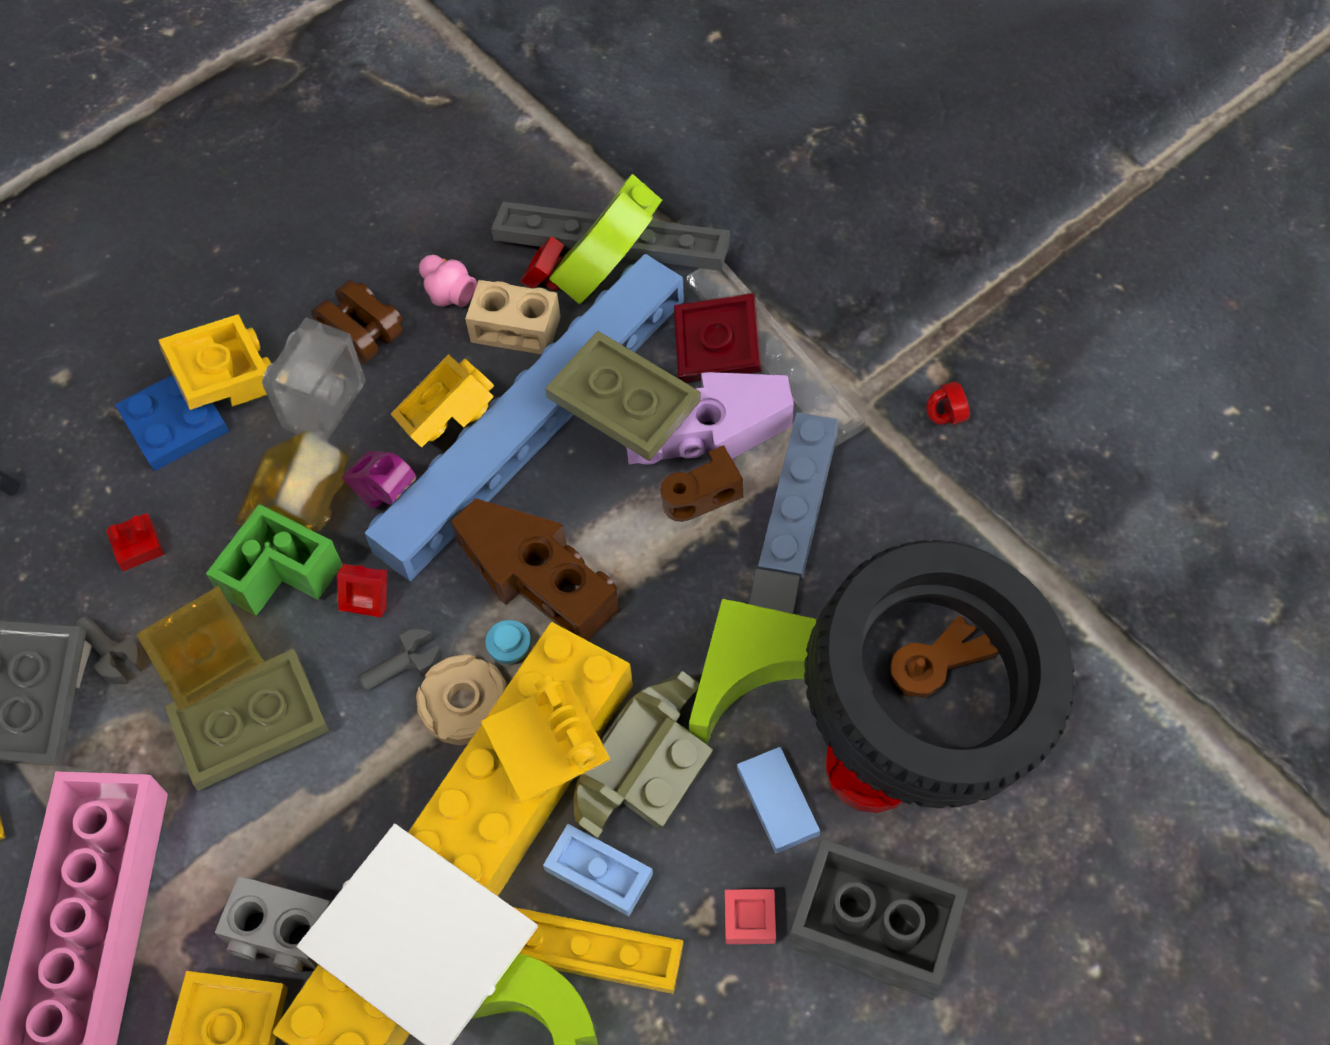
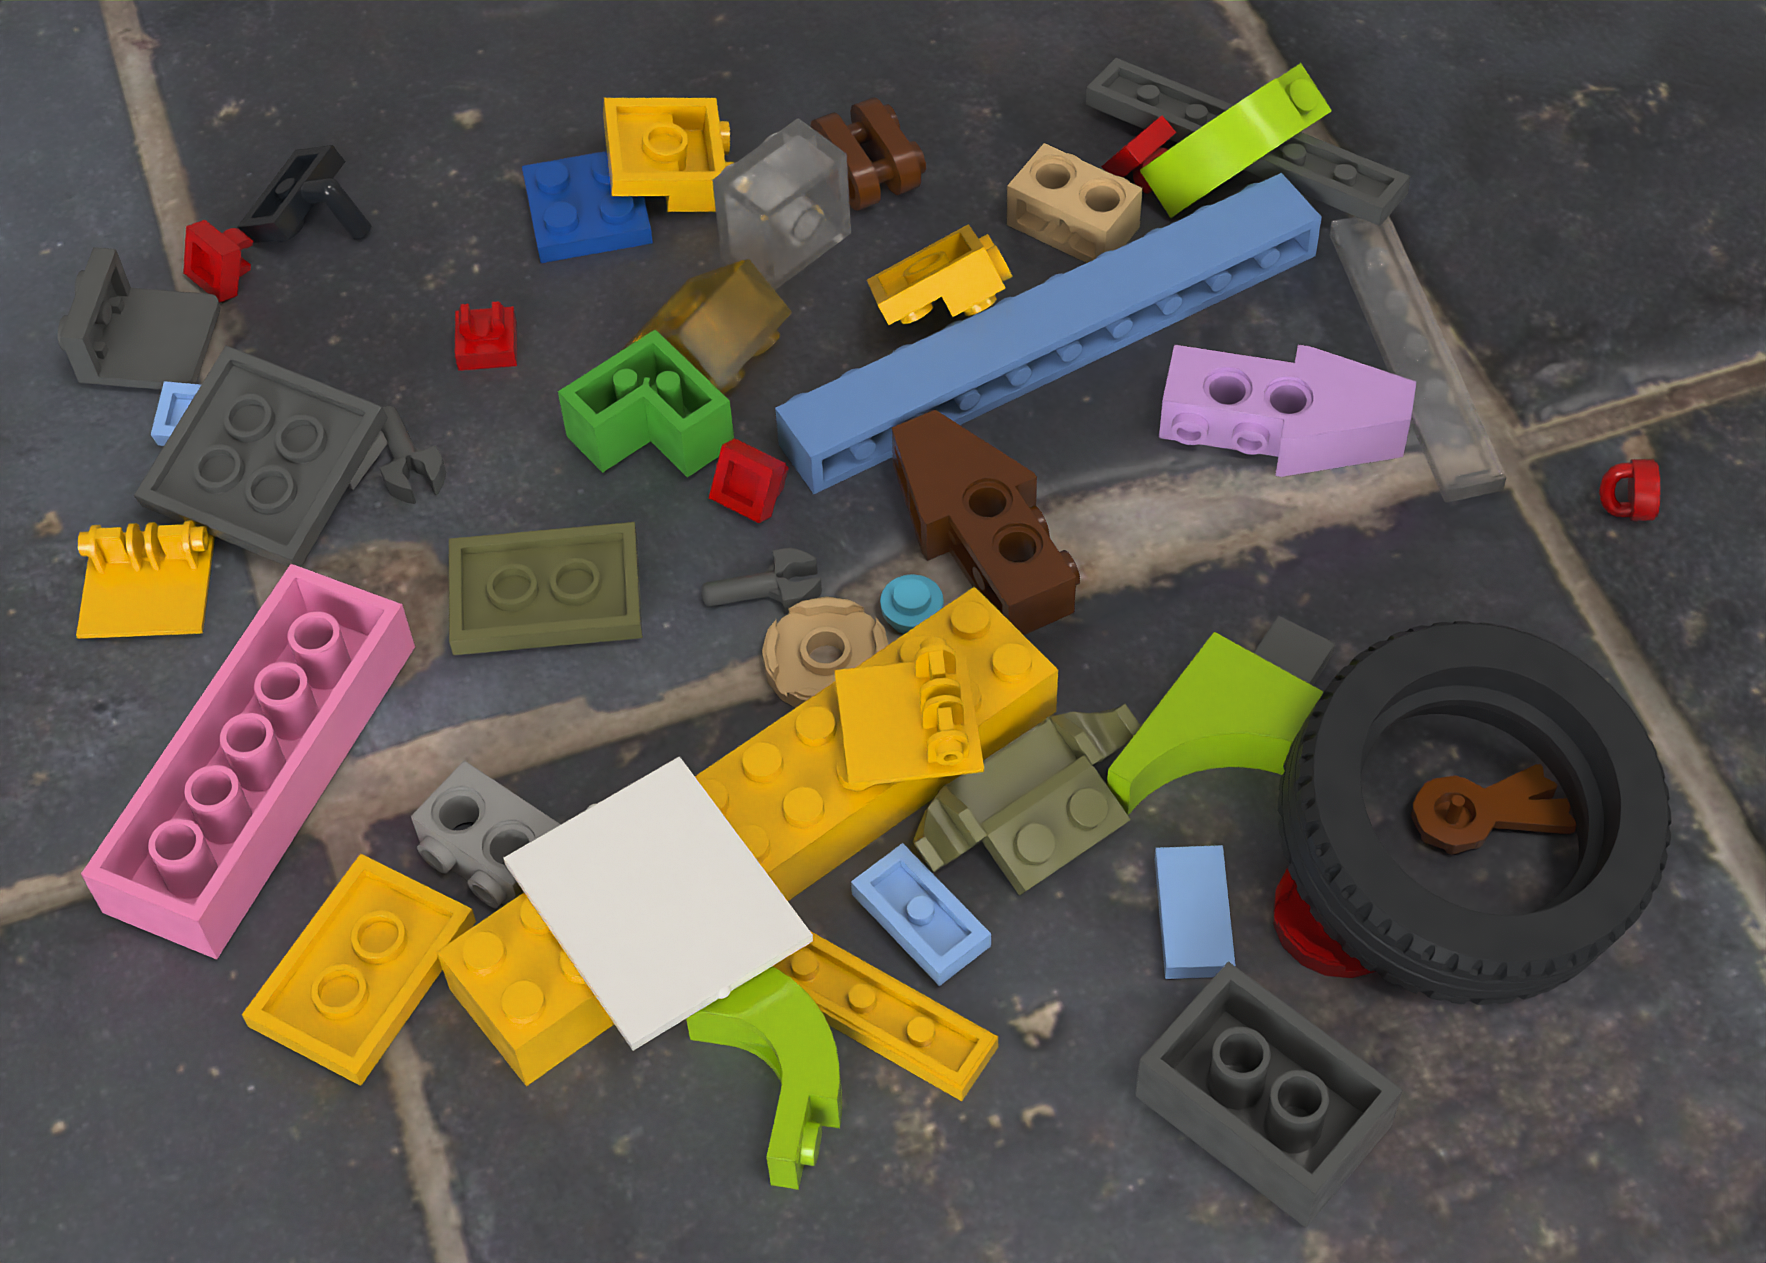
camera: 20 degrees right, 5 degrees down
clear yellow slope [136,586,264,711] -> none
magenta leg [341,451,416,509] -> none
bright pink animal [419,255,477,307] -> none
olive plate [545,331,701,461] -> none
reddish brown leg [660,445,744,522] -> none
dark red tile [674,293,762,383] -> none
coral plate [725,889,776,944] -> none
sand blue plate [758,412,839,581] -> none

